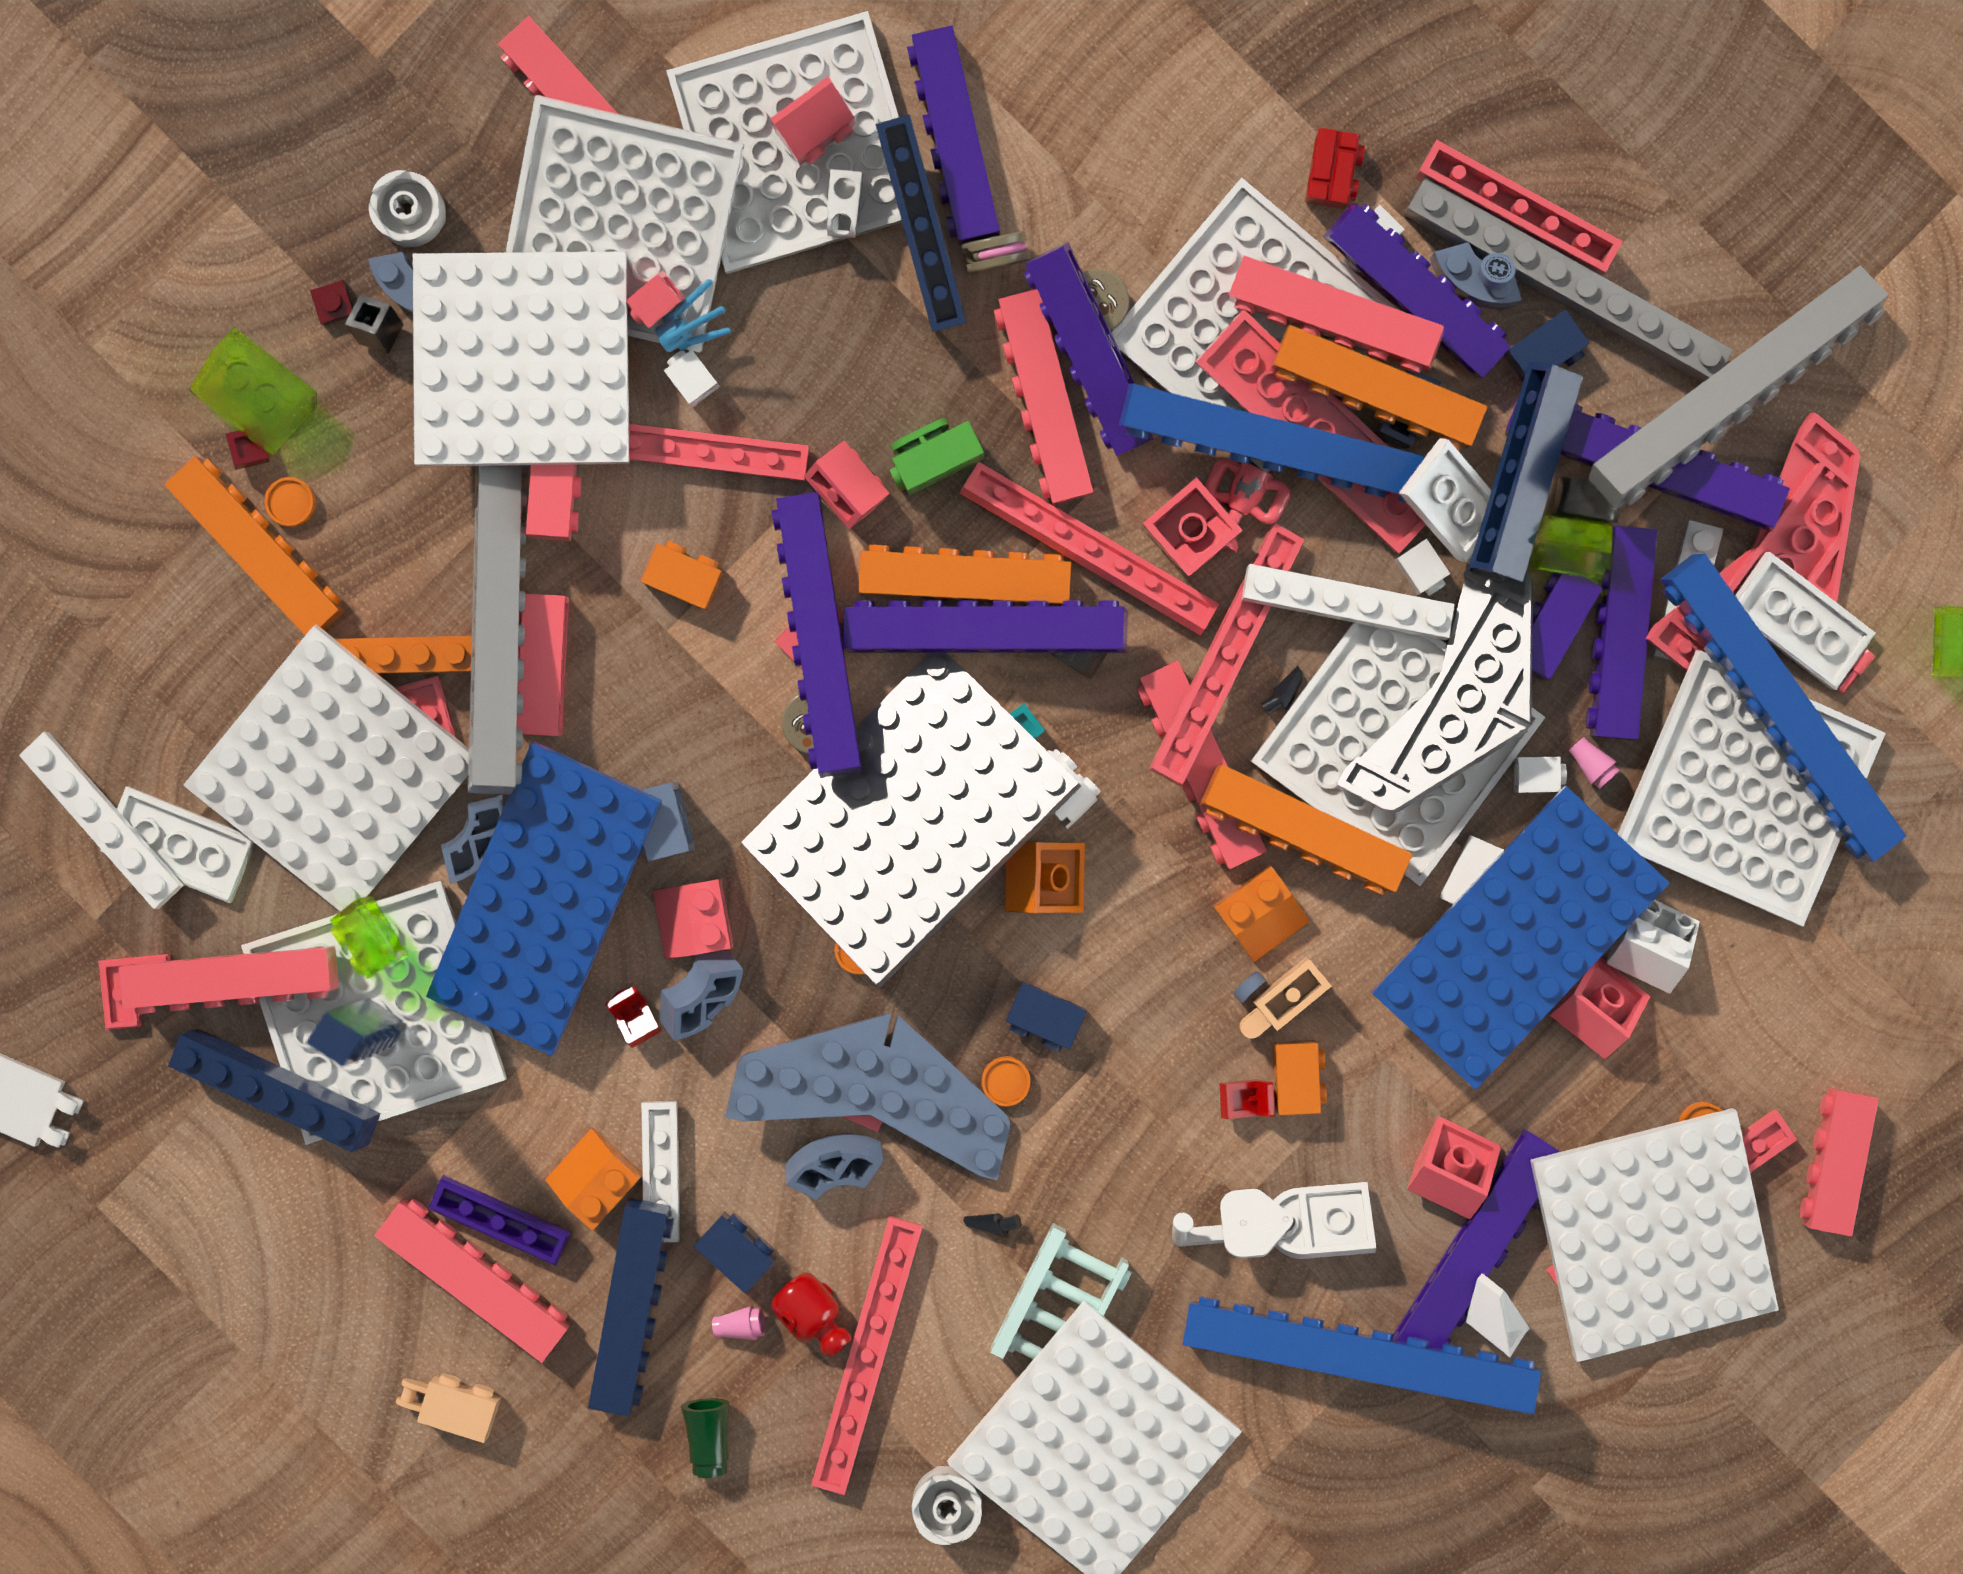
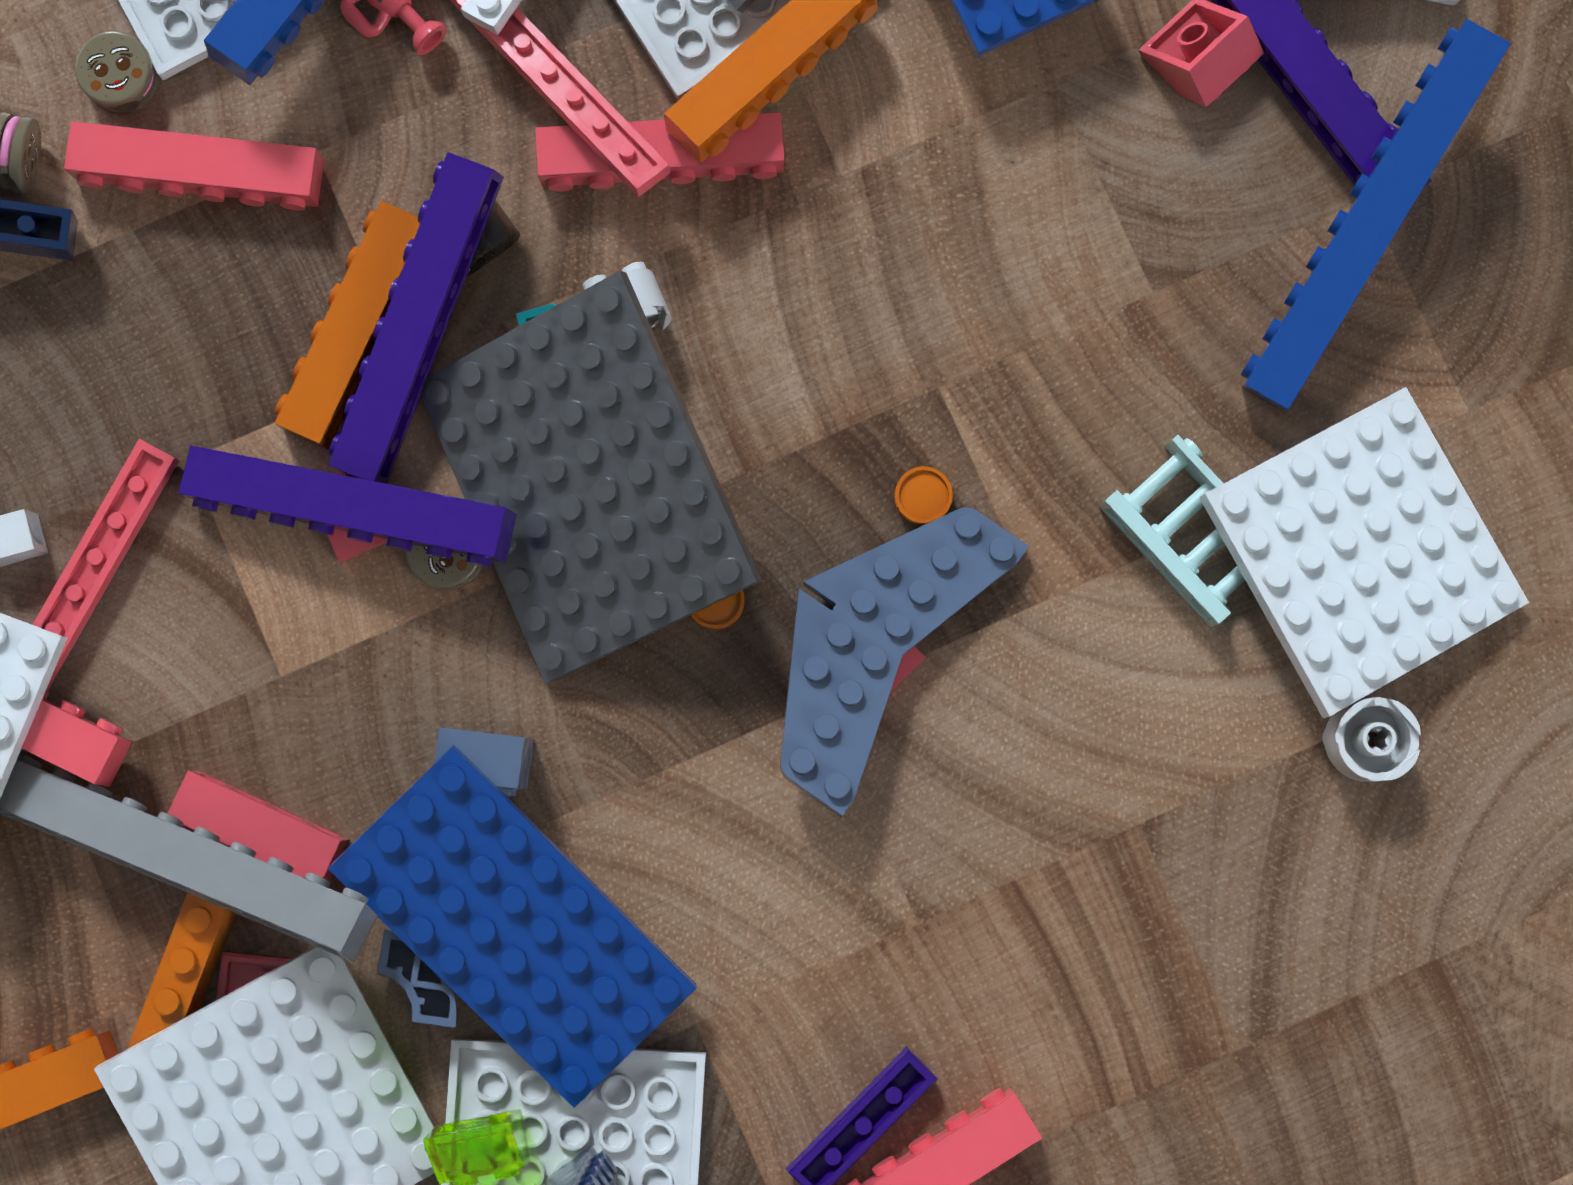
camera: 70 degrees left, 5 degrees down
orange slope [545,1127,643,1231] -> none
dark blue brick [588,1198,675,1416] -> none
red bracket [605,987,662,1048] -> none
orange brick [640,541,724,611] -> none
white plate [641,1101,680,1242] -> none
coral slope [653,878,734,959] -> none
sand blue brick [660,950,743,1040] -> none
dark green plant [681,1398,730,1478] -> none
dark blue brick [694,1211,776,1294] -> none
bright pink cone [712,1305,766,1341] -> none
red piece [771,1272,851,1358] -> none
sand blue brick [785,1134,883,1200] -> none
coral brick [804,441,890,529] -> none
coral plate [811,1215,923,1495] -> none
bright green brick [889,418,984,496] -> none
coral plate [960,462,1219,636] -> none
black bar [963,1213,1022,1238] -> none
orange slope [1005,841,1085,913] -> none
dark blue brick [1006,981,1087,1052] -> none
dark purple brick [1024,242,1157,456] -> none
coral slope [1143,477,1243,577] -> none
white plate [1172,1182,1376,1259] -> none
orange slope [1212,865,1310,963] -> none
red bracket [1219,1079,1277,1119] -> none
sand blue tile [1233,971,1267,1003] -> none
light nougat brick [1239,957,1332,1039] -> none
black bar [1261,666,1304,715] -> none
orange brick [1273,1040,1327,1115] -> none
white slope [1466,1274,1530,1357] -> none

